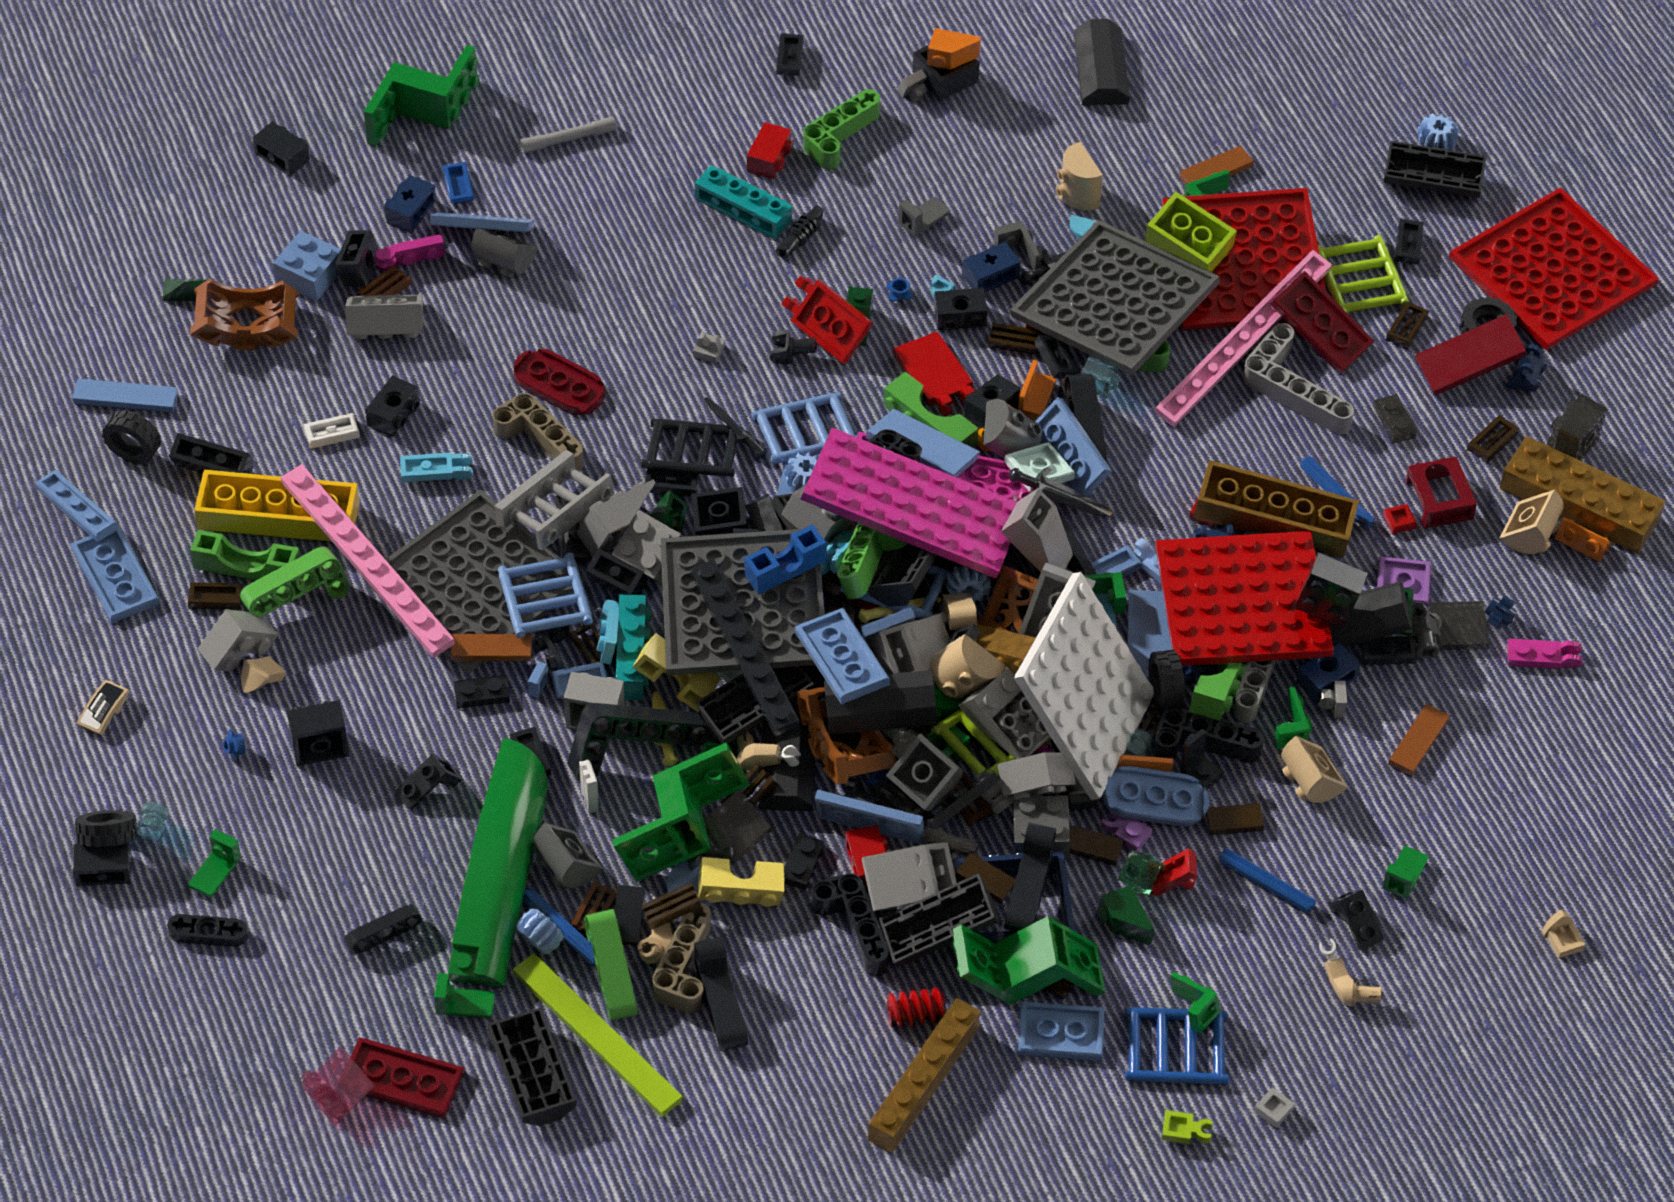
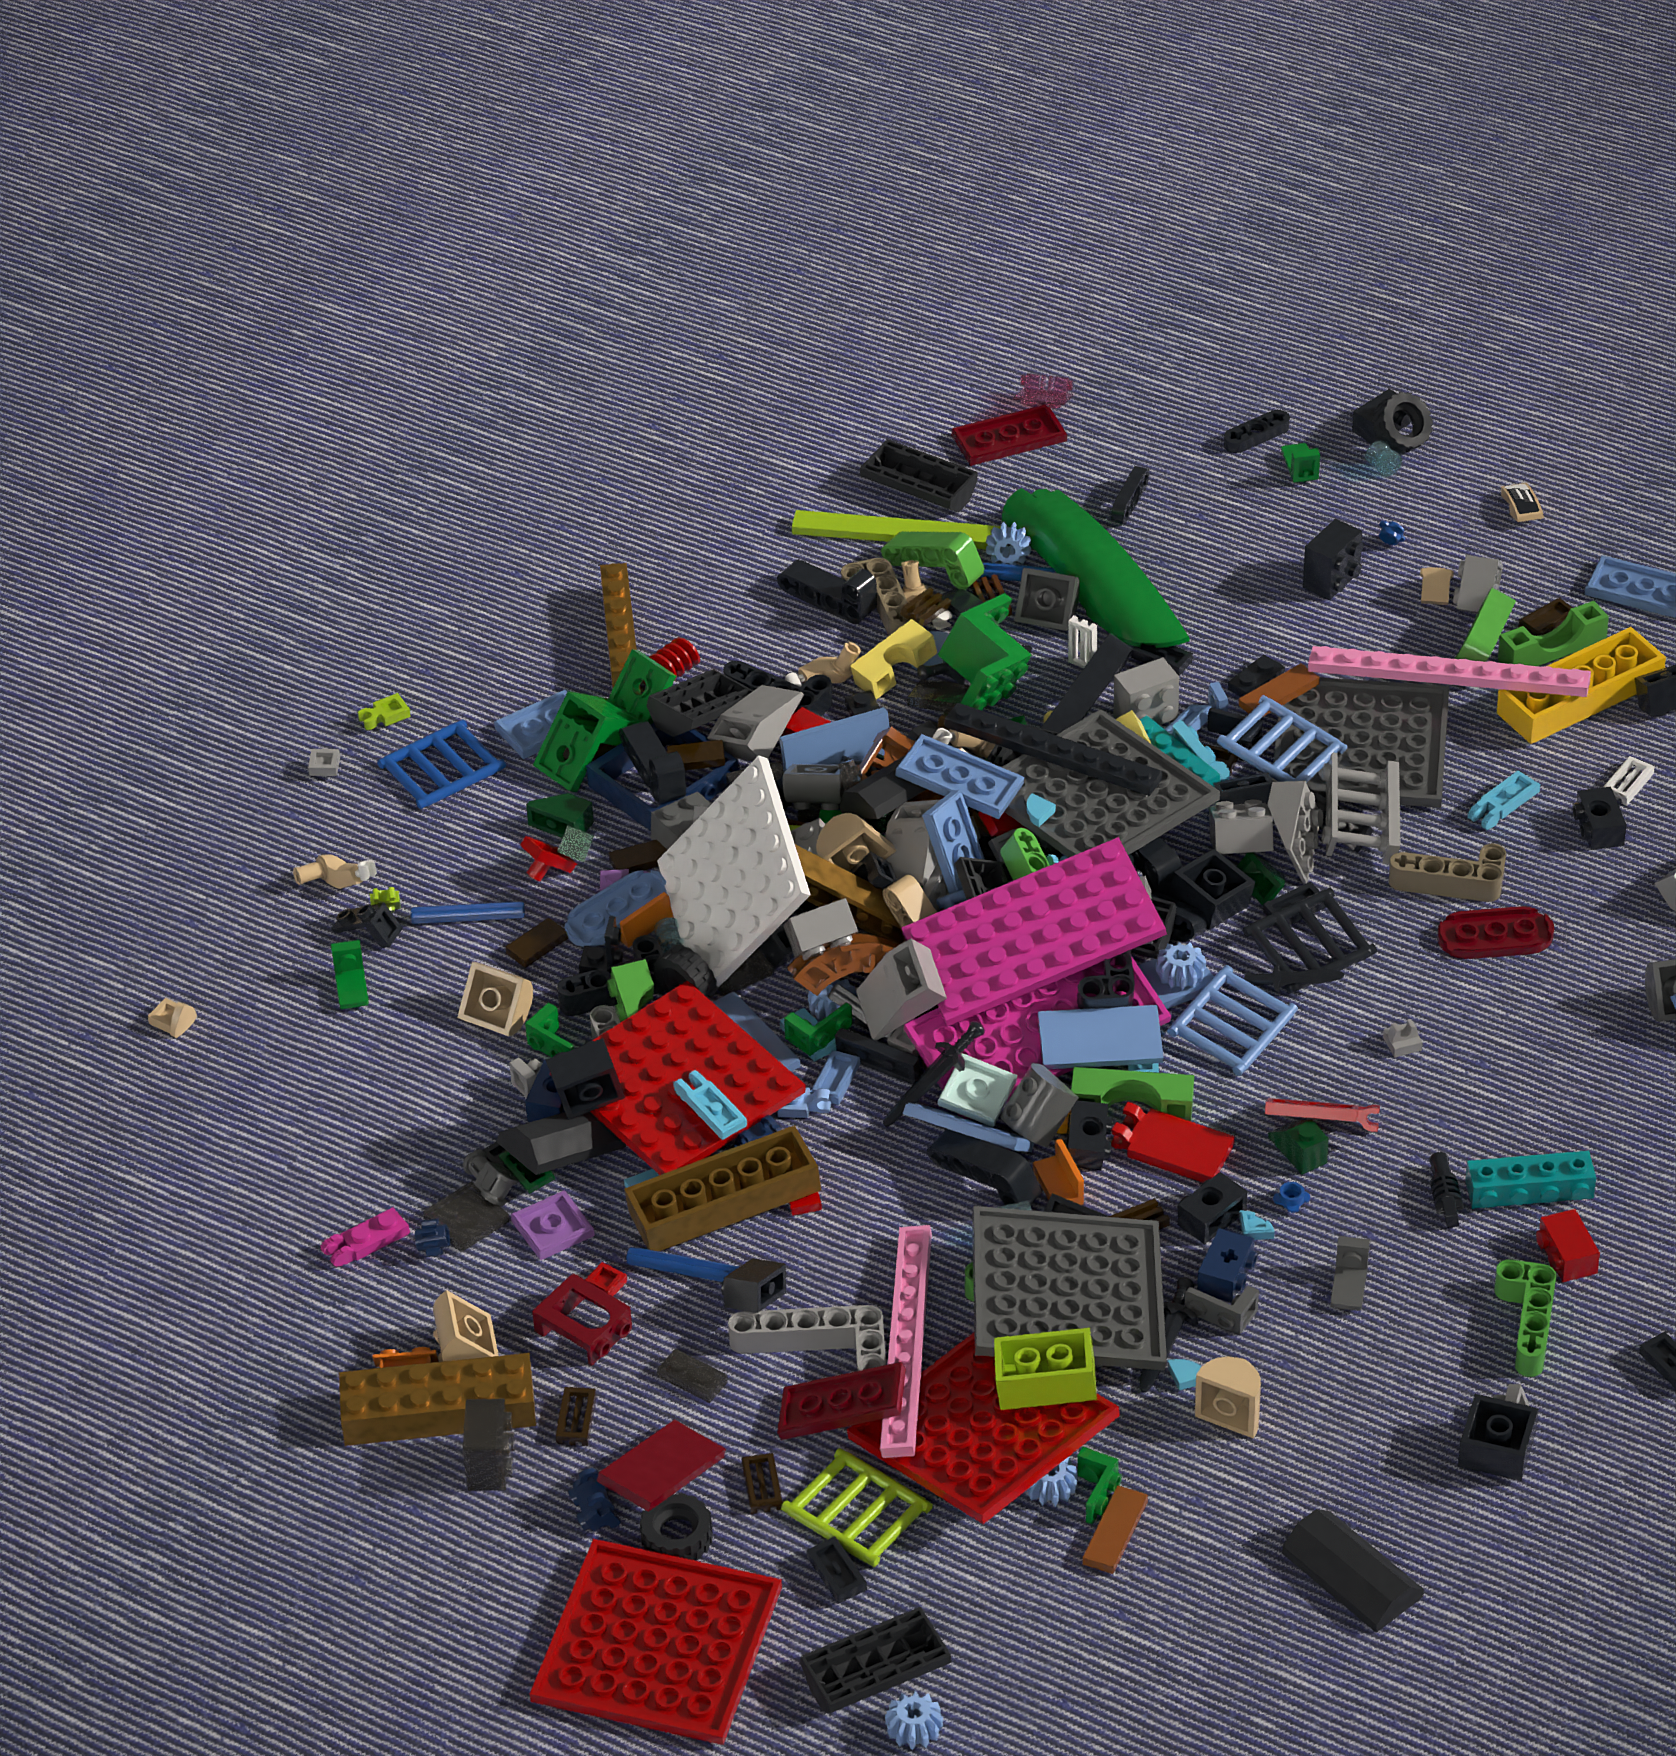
camera: 145 degrees right, 10 degrees down
black bracket [395,754,462,810] -> none
green bracket [434,973,495,1018] -> none
blue arch [744,524,827,595] -> none
black piece [770,330,817,364] -> none
orange slope [927,28,981,69] -> none
green bracket [1170,972,1220,1034] -> none
dark orange tile [1388,704,1450,776] -> none
none -> lime plate [370,887,401,913]
none -> medium azure hinge [673,1070,747,1140]
none -> black brick [721,1258,786,1313]
none -> tan arm [785,642,861,687]
none -> medium azure tile [1027,793,1056,827]

